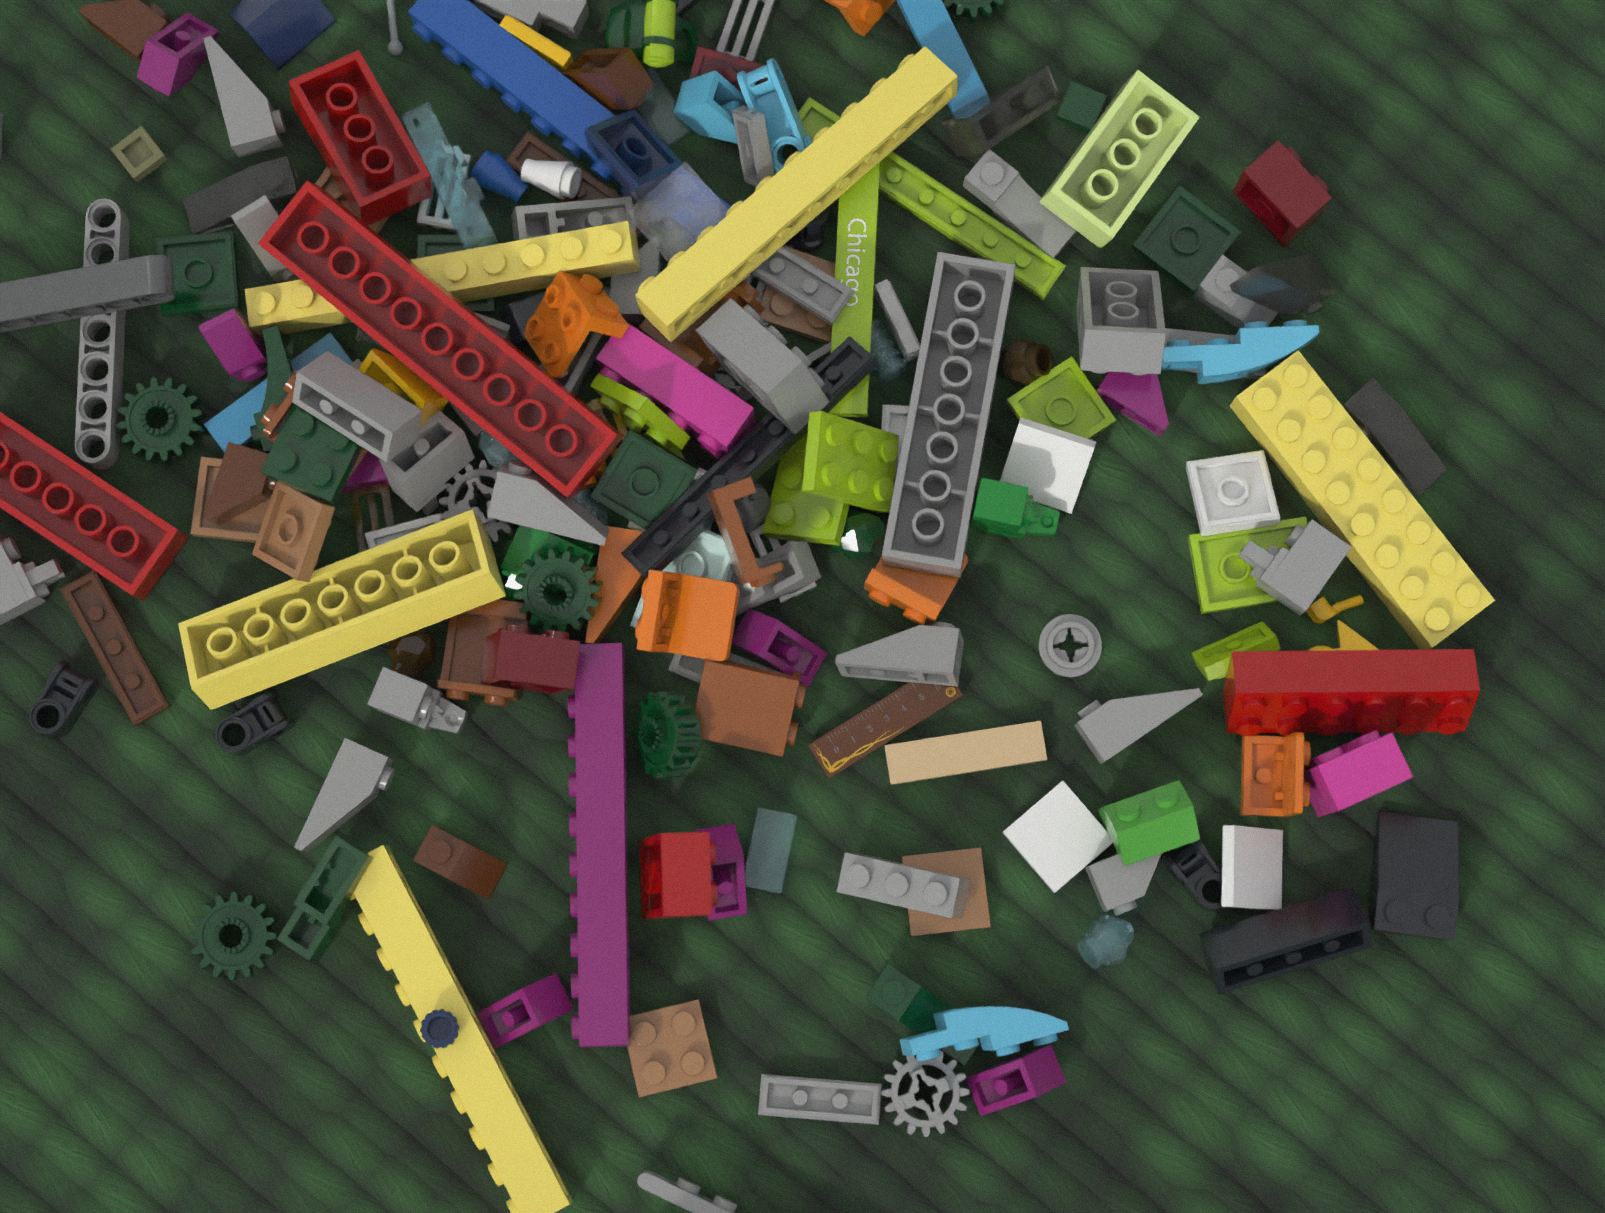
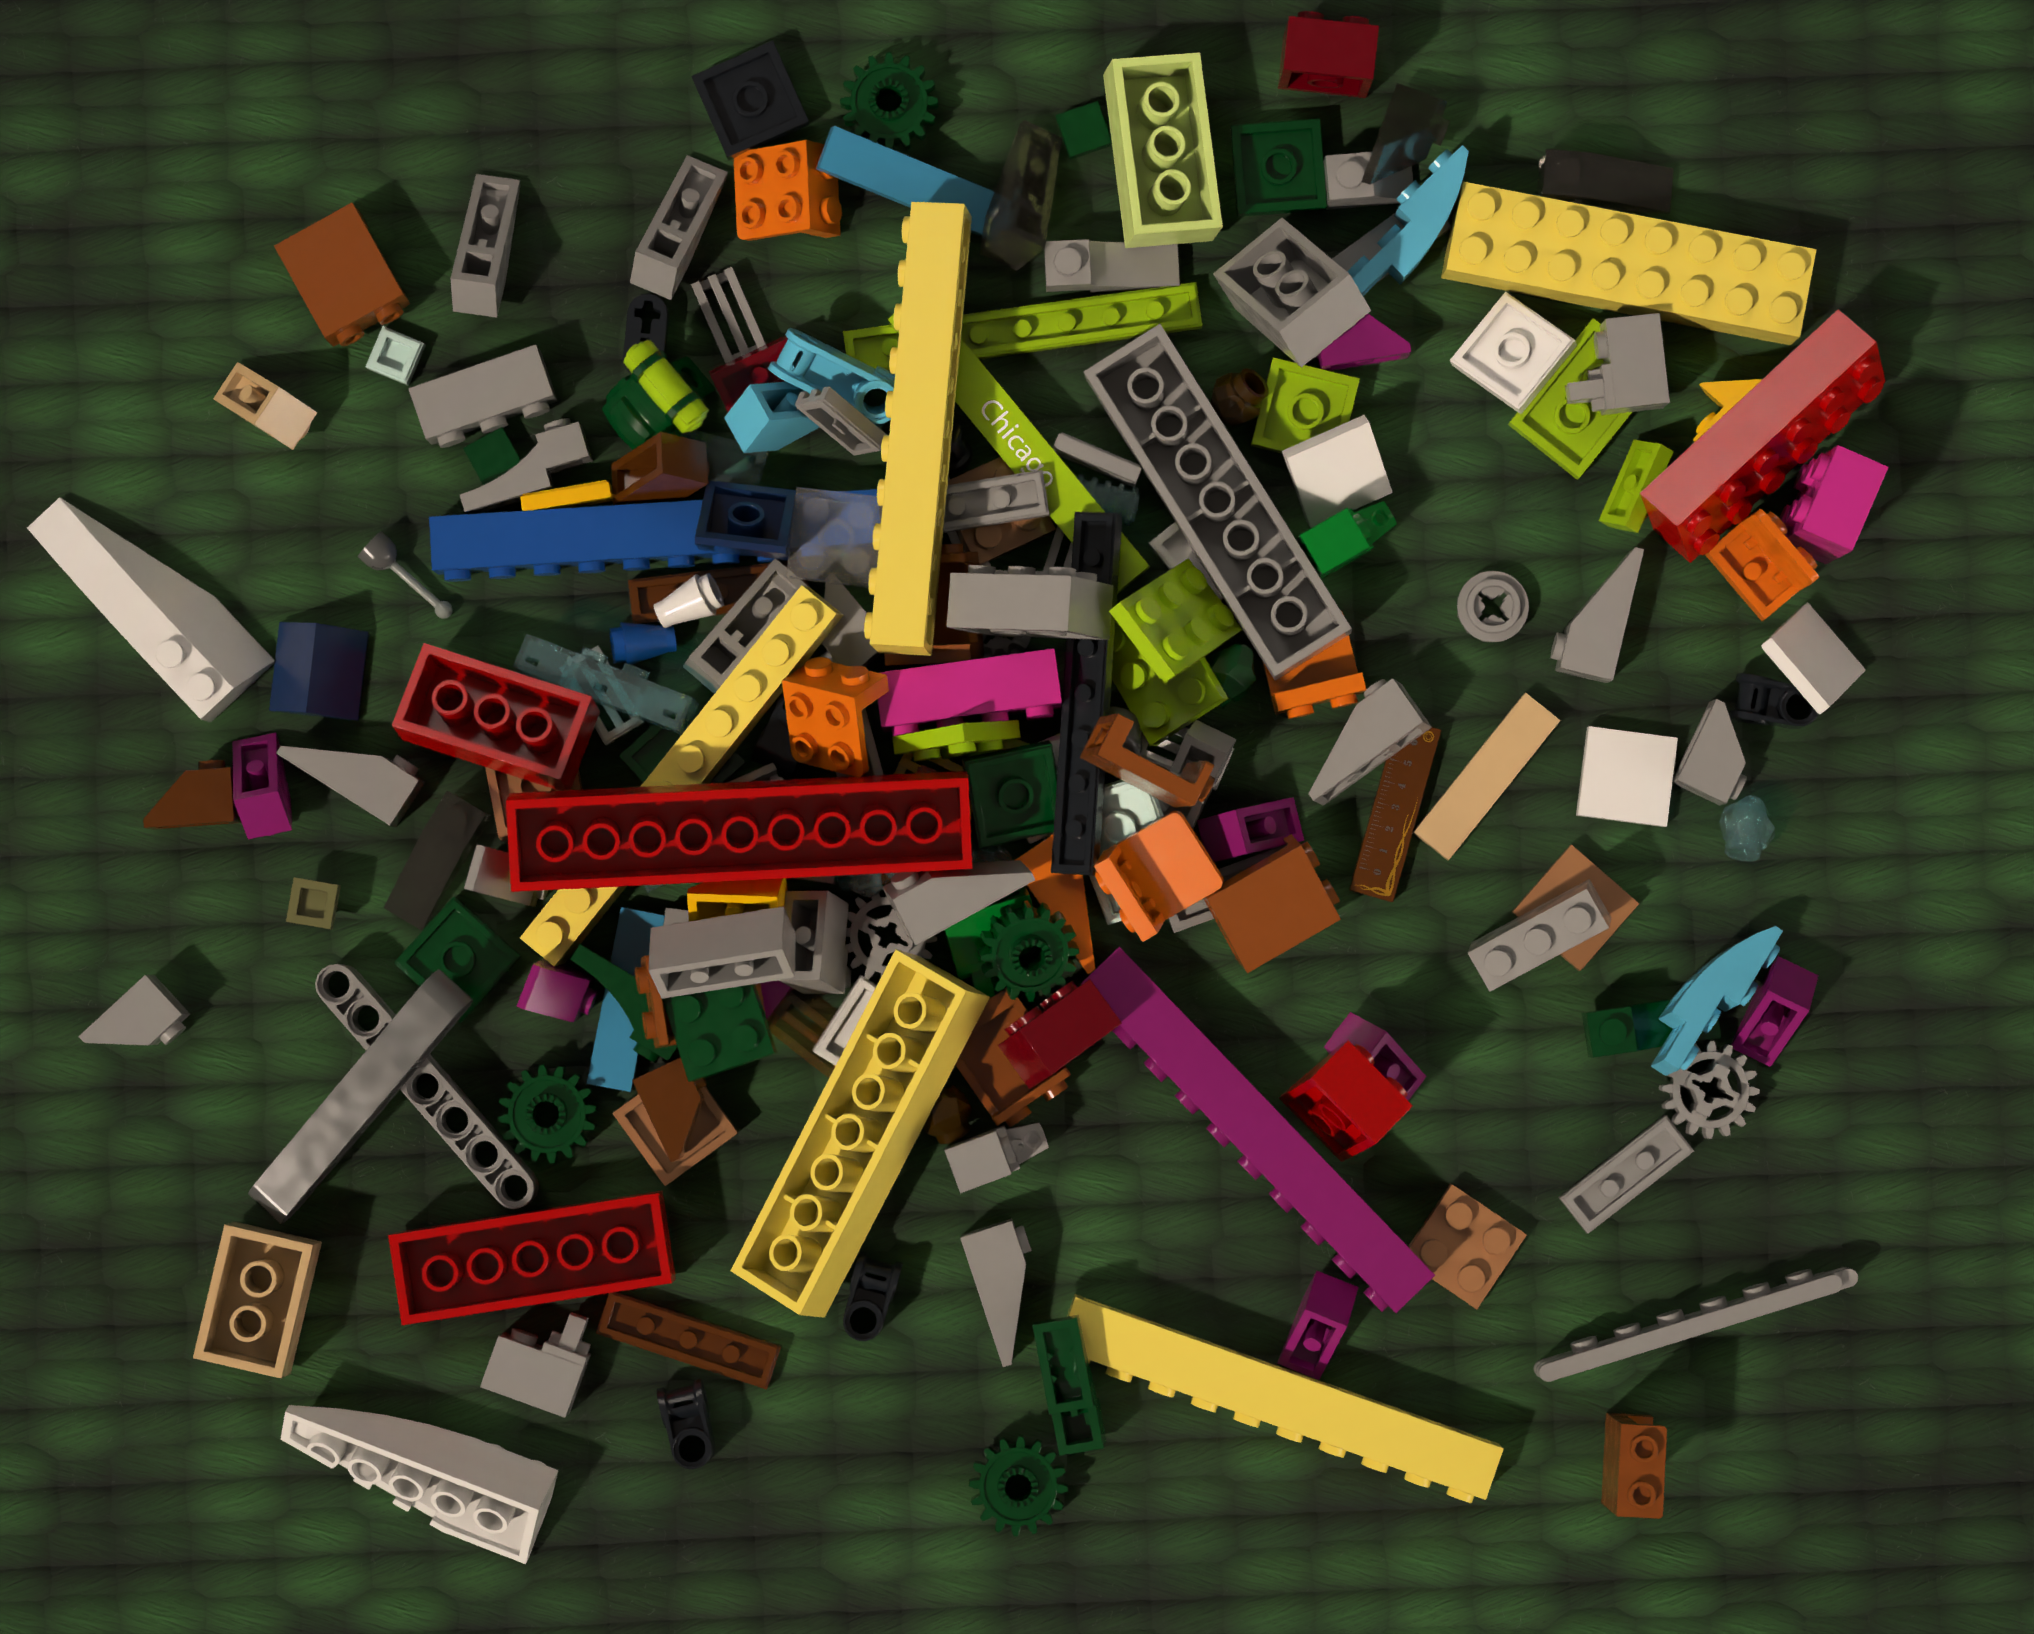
camera: 45 degrees left, 5 degrees up
medium nougat plate [252,482,335,582] -> none
reddish brown slope [413,825,508,899] -> none
dark blue piece [420,1009,460,1049] -> none
dark green gear [632,691,701,779] -> none
clear light blue tile [745,807,797,894] -> none
bright green slope [1098,780,1200,866] -> none
black brick [1199,887,1372,994] -> none
yellow hand [1306,595,1364,624] -> none
black slope [1367,812,1459,941] -> none

